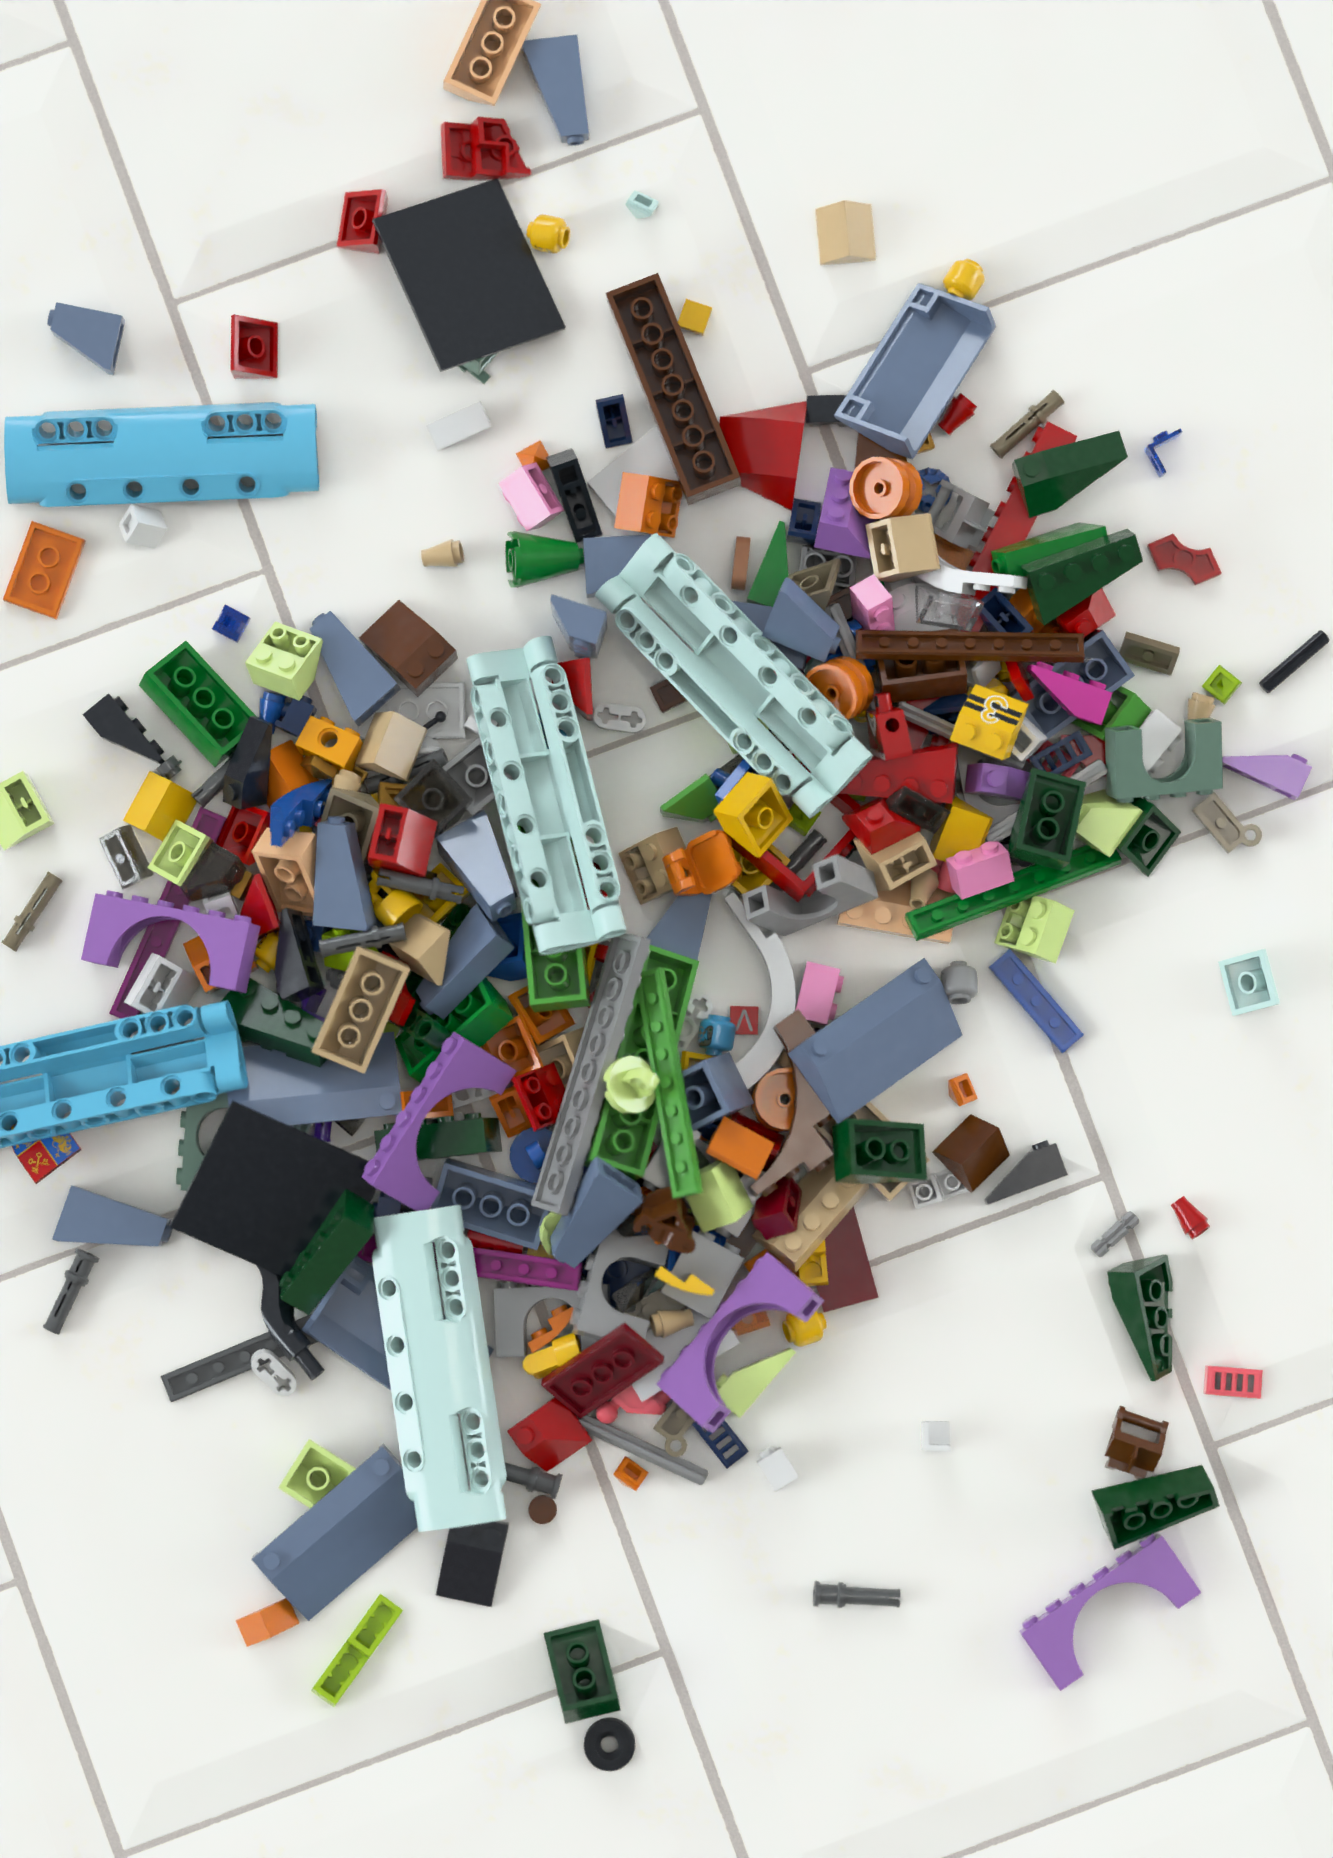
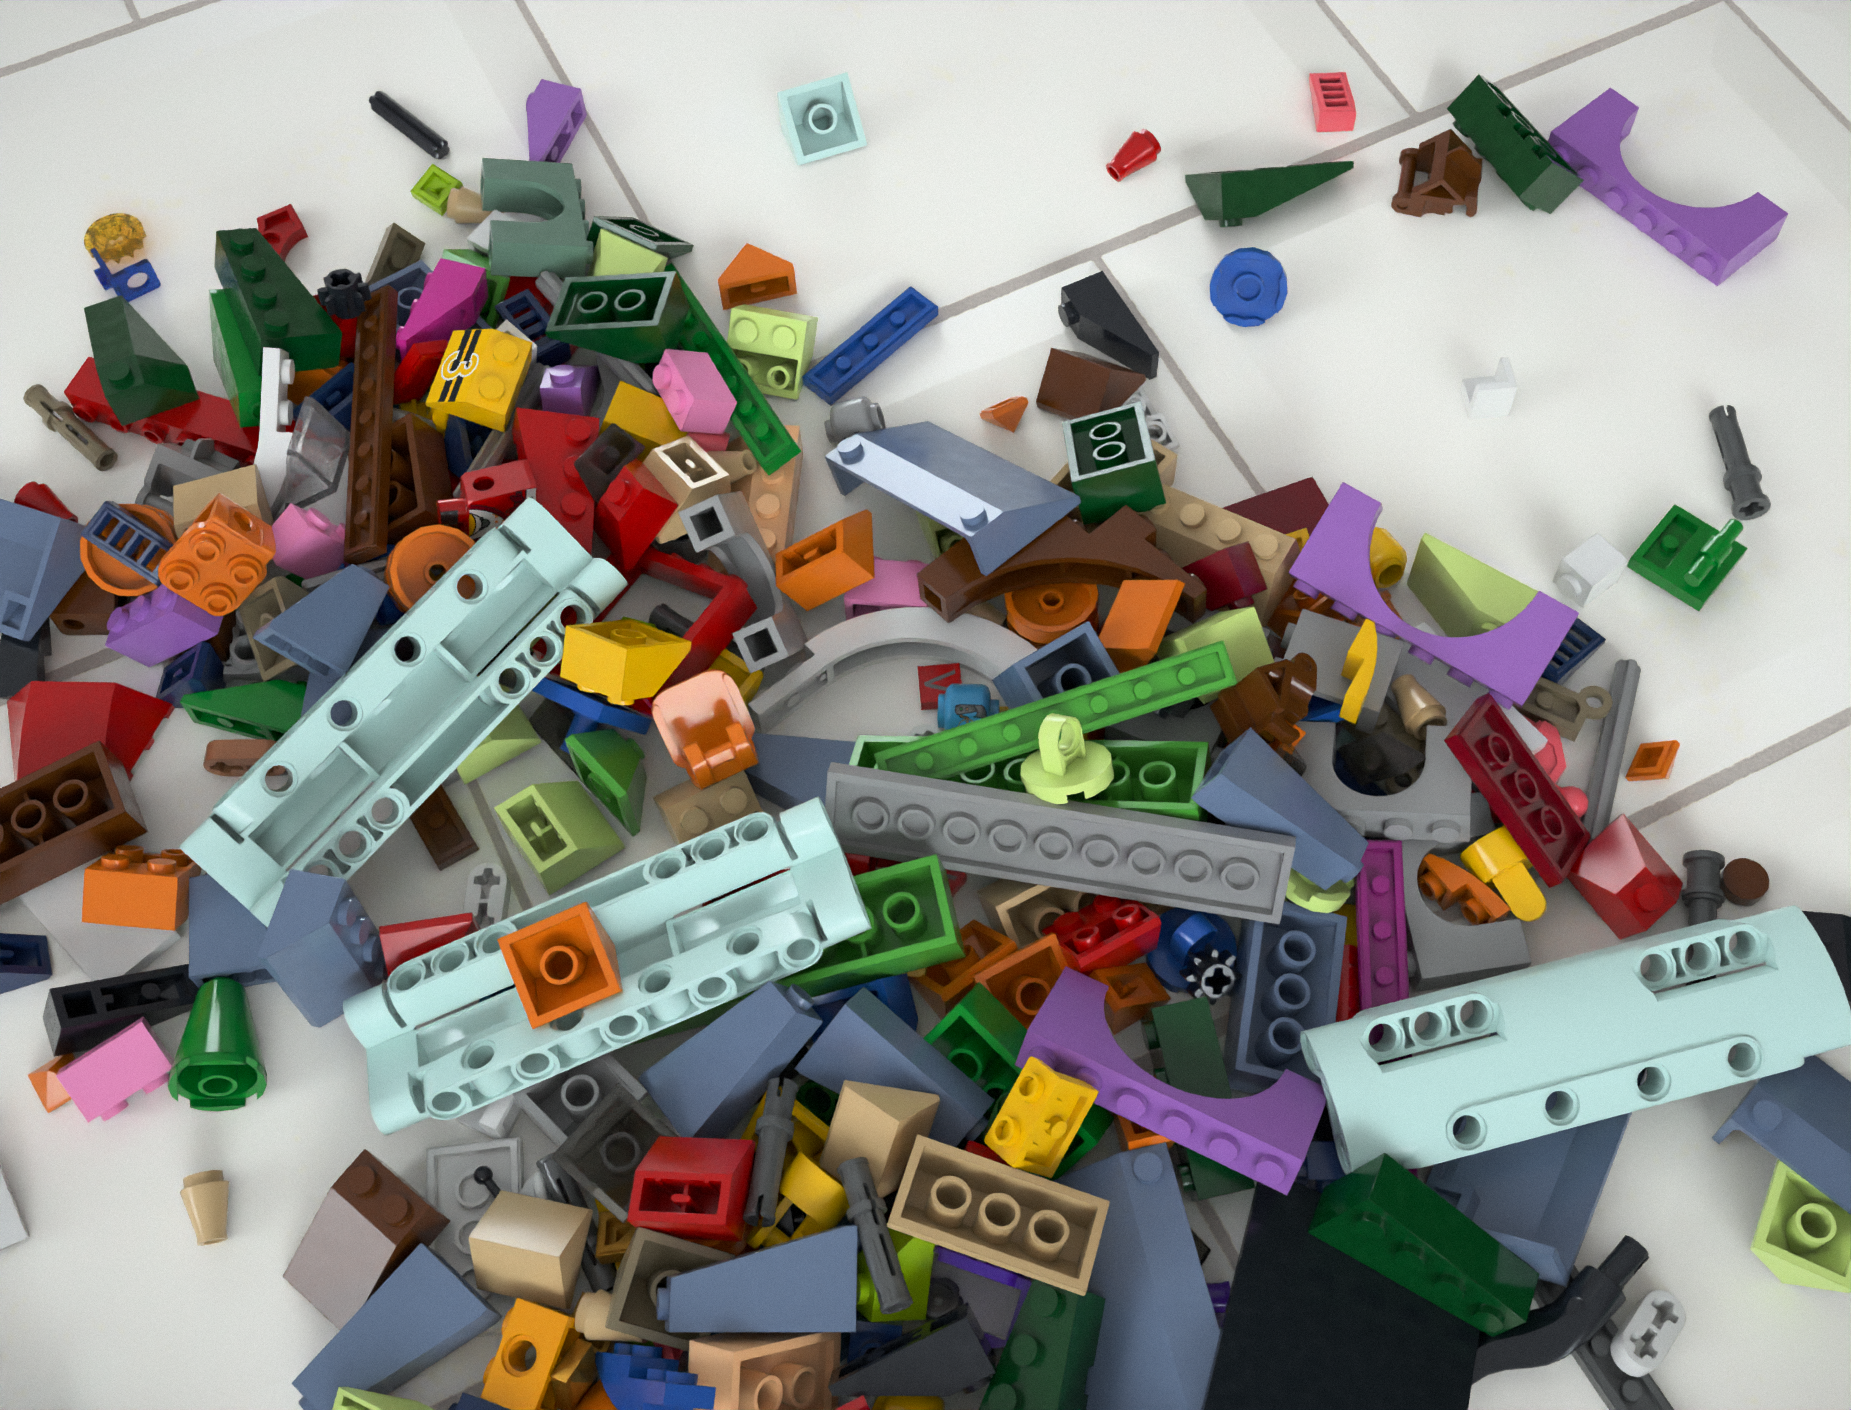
camera: 90 degrees left, 25 degrees down
light grey axle [1091,1211,1140,1257] -> none
dark tan hinge [1192,792,1262,854] -> none
none -> dark blue slope [81,501,174,587]
none -> clear yellow gear [84,213,147,264]
none -> orange piece [158,493,276,616]
none -> black gear [317,269,372,319]
none -> yellowish green slope [494,781,625,896]
none -> orange slope [497,902,623,1029]
none -> orange slope [718,243,797,310]
none -> orange slope [775,509,875,611]
none -> yellow bracket [984,1056,1099,1178]
none -> black gear [1179,943,1242,1005]
none -> blue tile [1209,247,1288,327]
none -> green plate [1626,504,1748,611]

